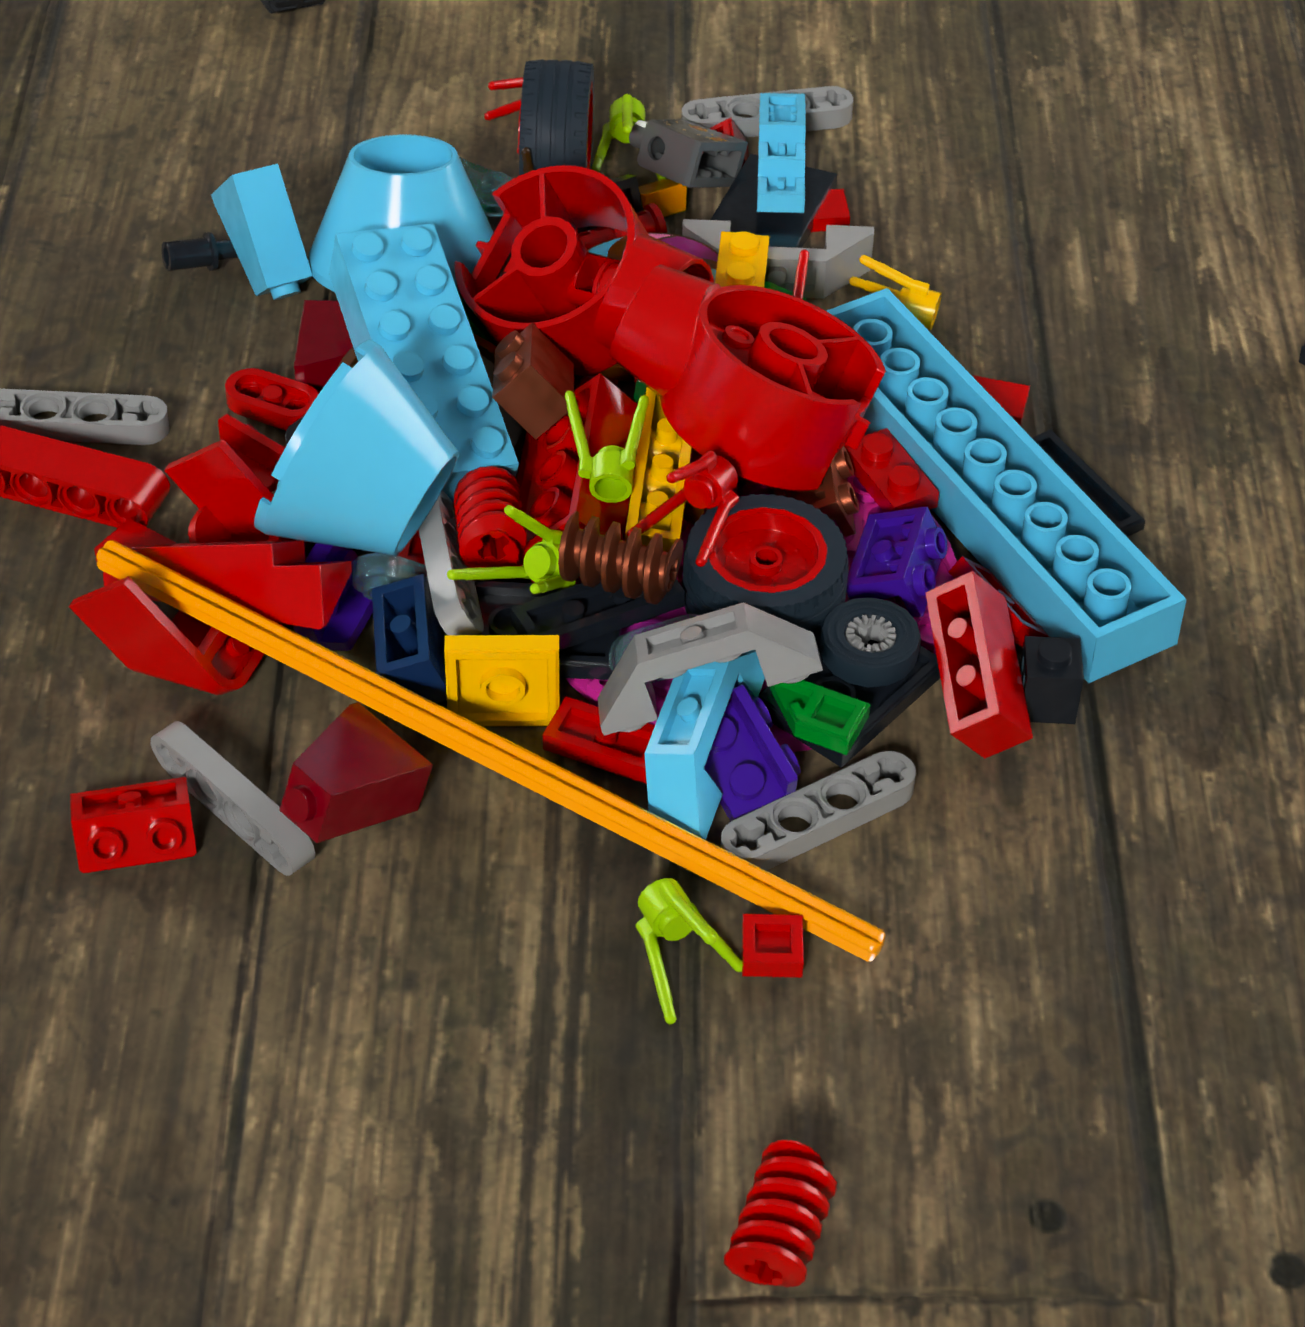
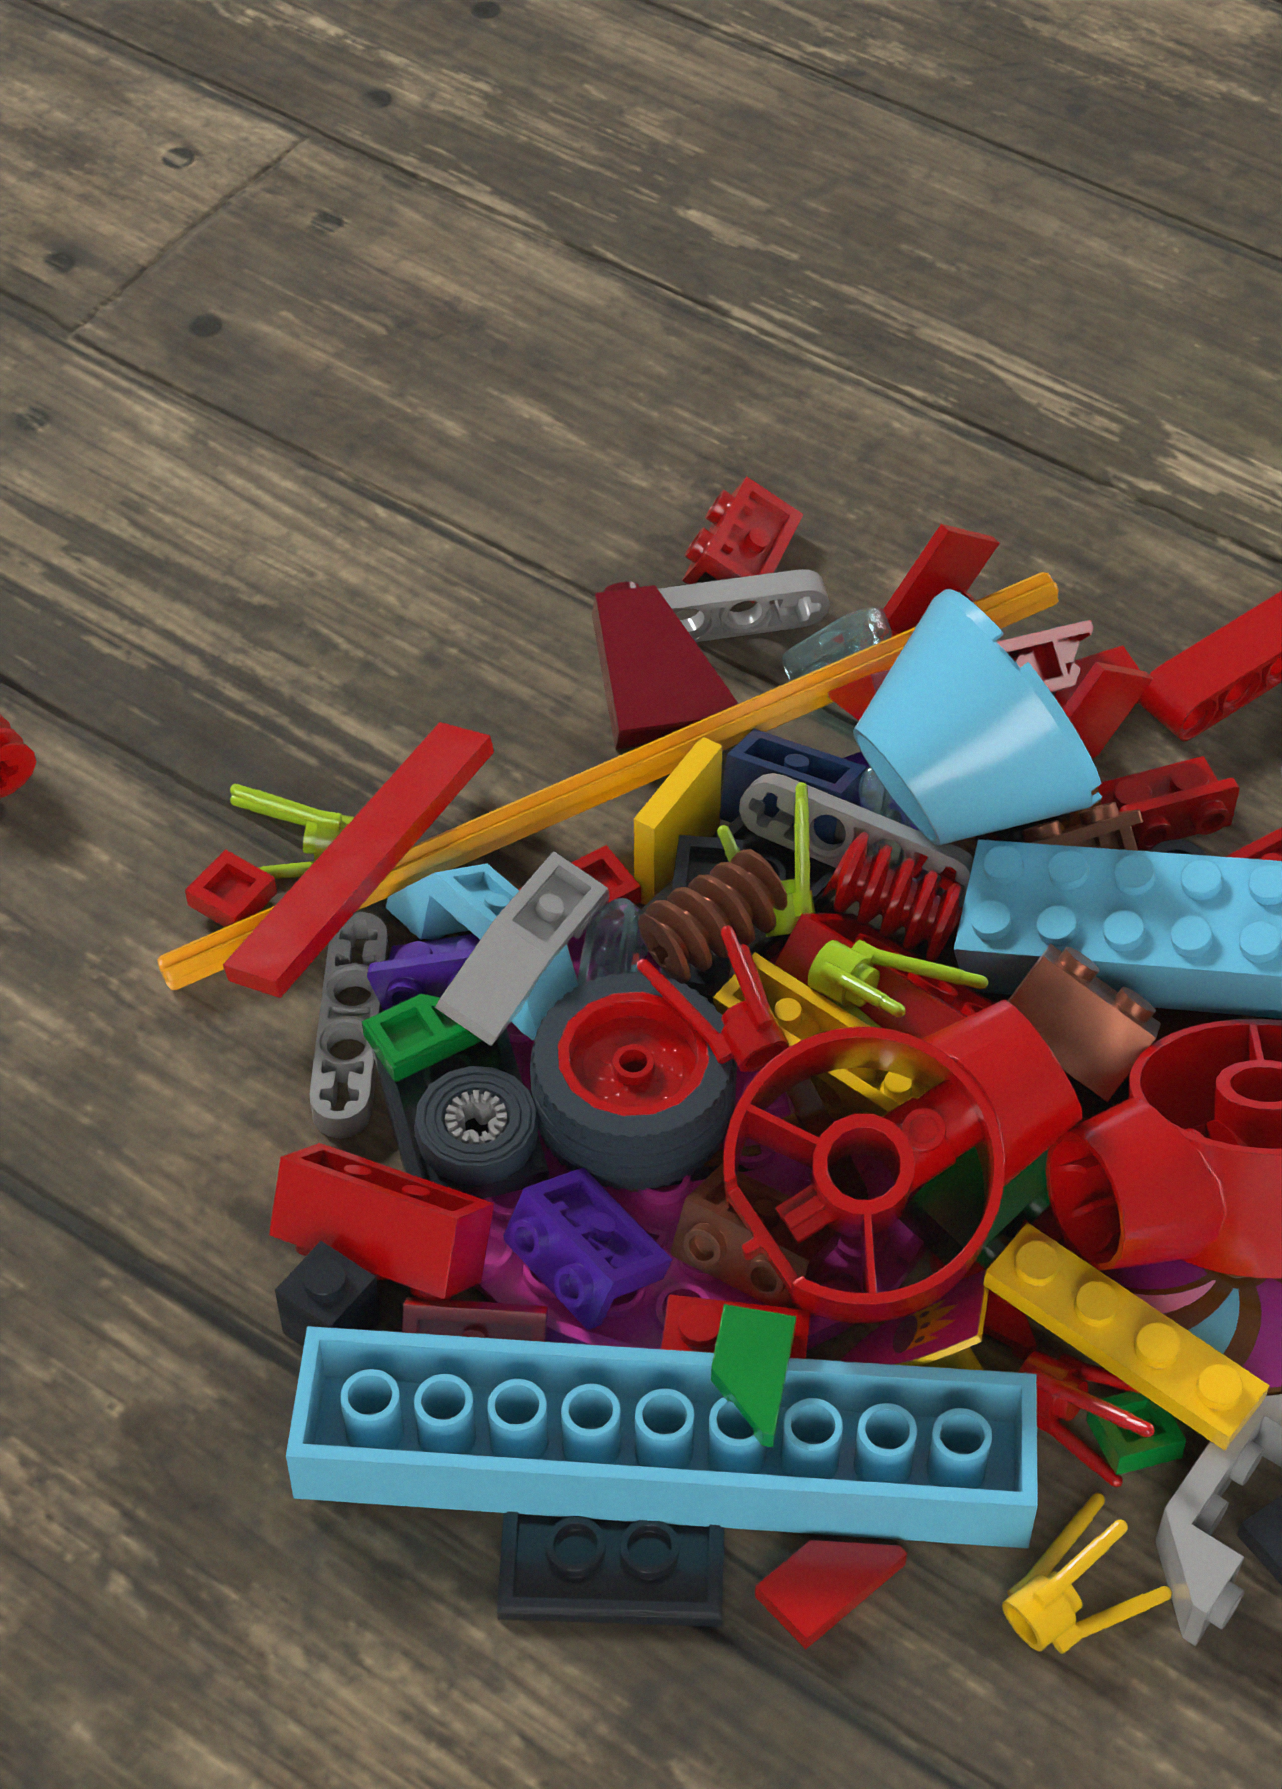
camera: 125 degrees right, 5 degrees up
none -> red tile [223,722,494,998]
none -> green tile [711,1304,796,1448]
none -> clear light blue plate [781,607,893,682]

